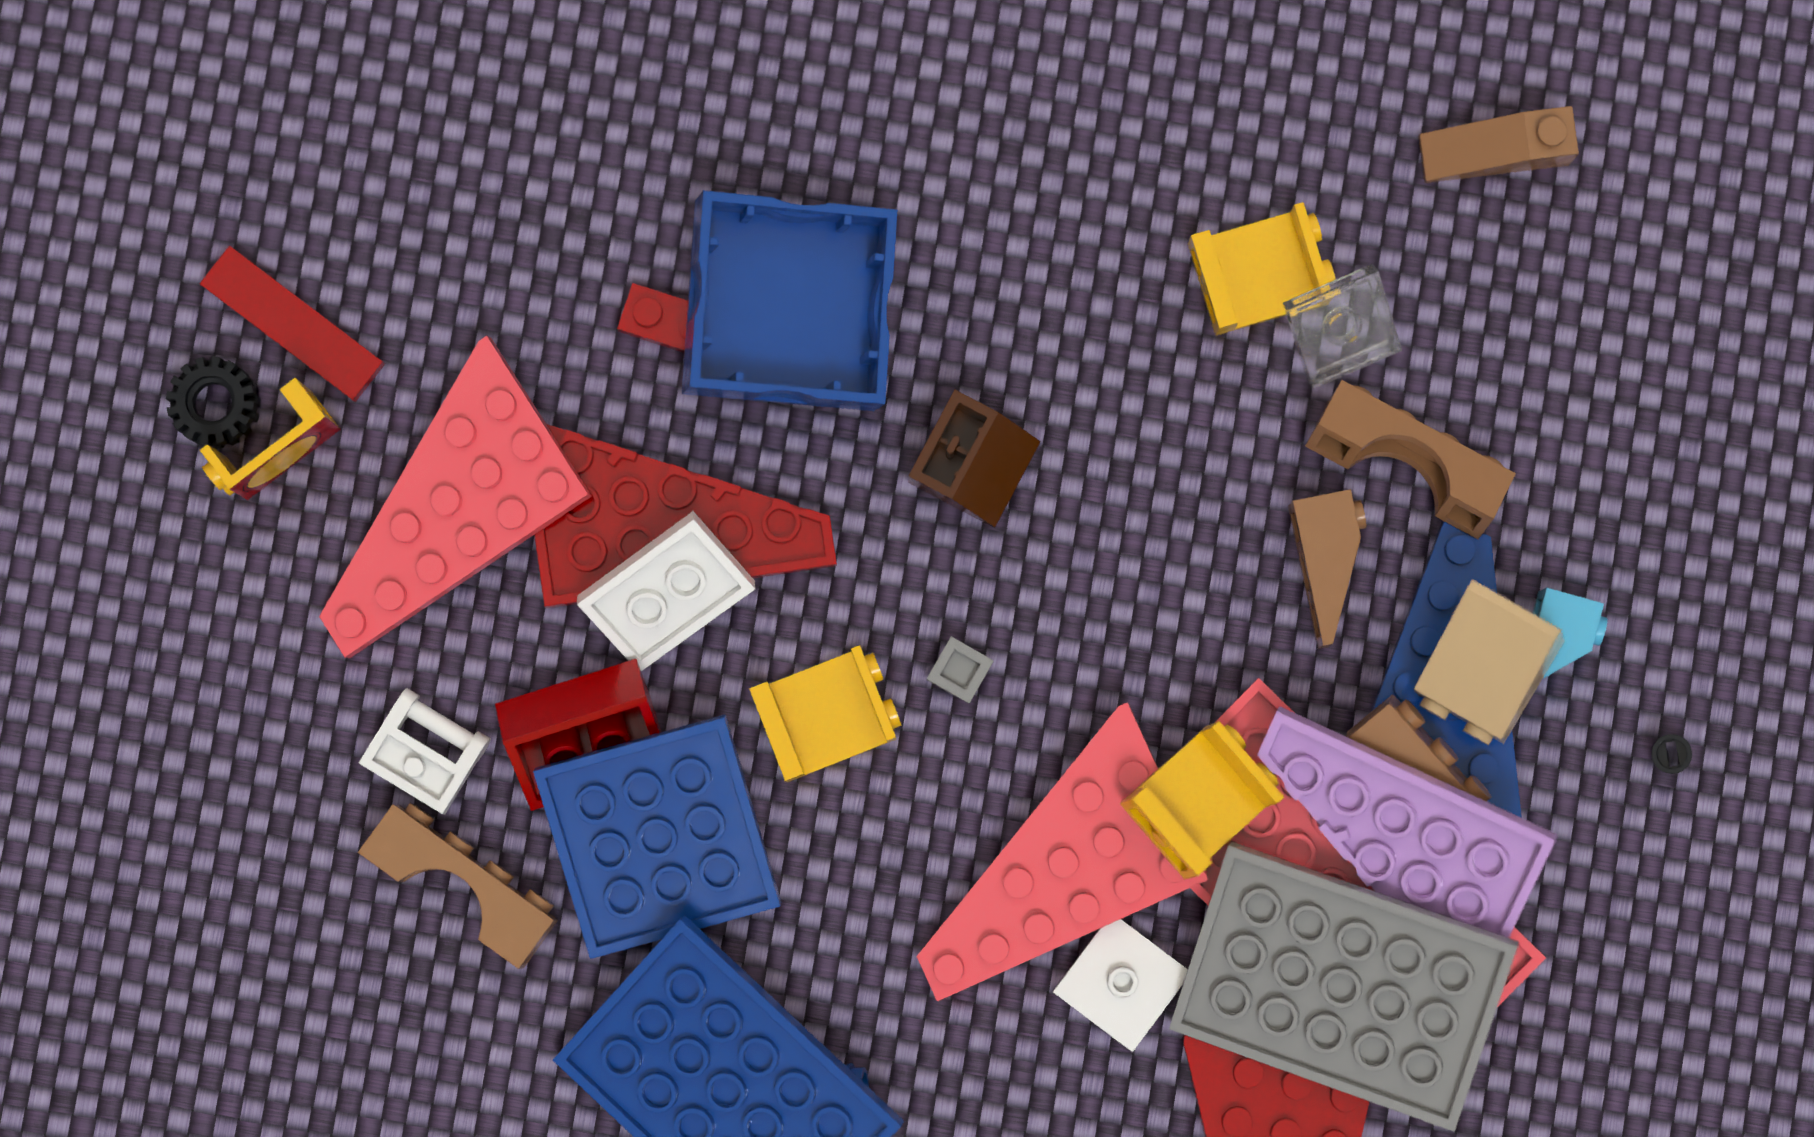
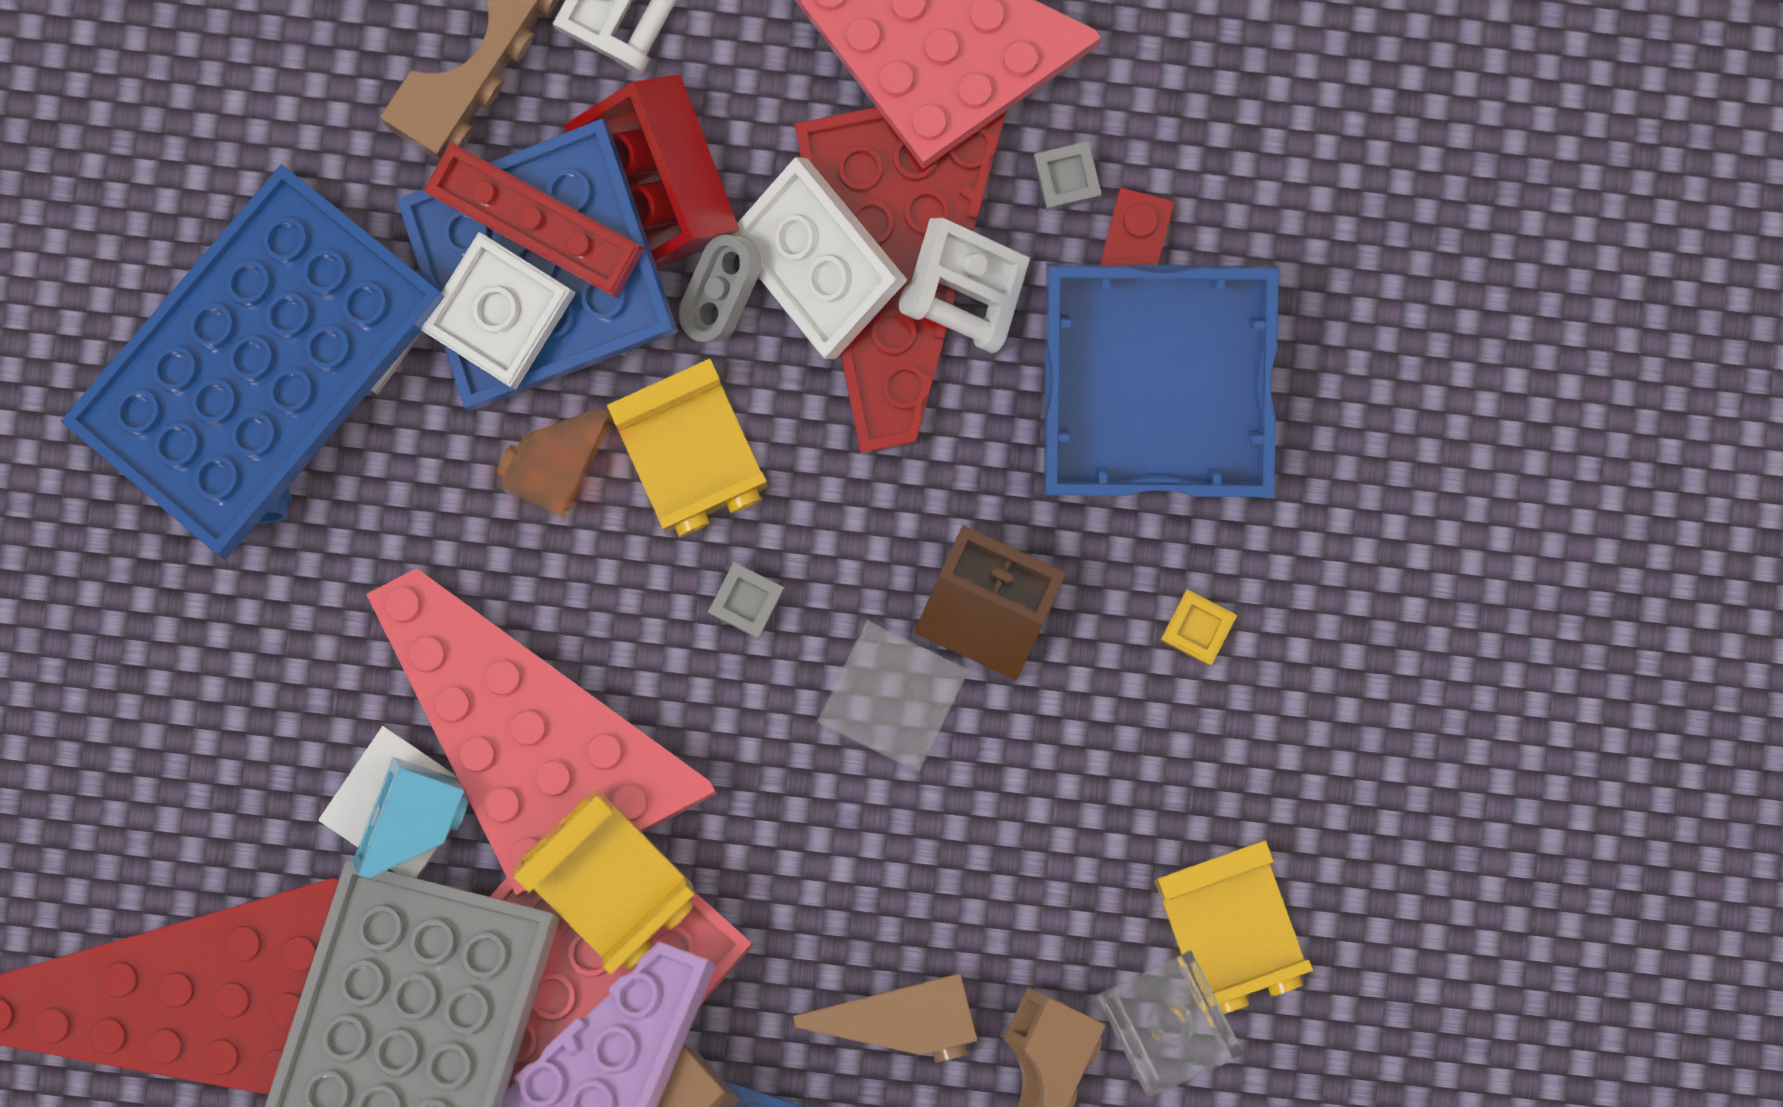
camera: 80 degrees right, 0 degrees up
none -> medium azure slope [352,757,468,878]
none -> white plate [422,232,576,389]
none -> red tile [423,142,645,299]
none -> clear orange slope [496,408,613,521]
none -> light grey plate [679,234,761,342]
none -> clear tile [817,620,969,773]
none -> white plate [899,217,1030,353]
none -> light grey plate [1033,141,1102,211]
none -> yellow tile [1160,589,1237,666]

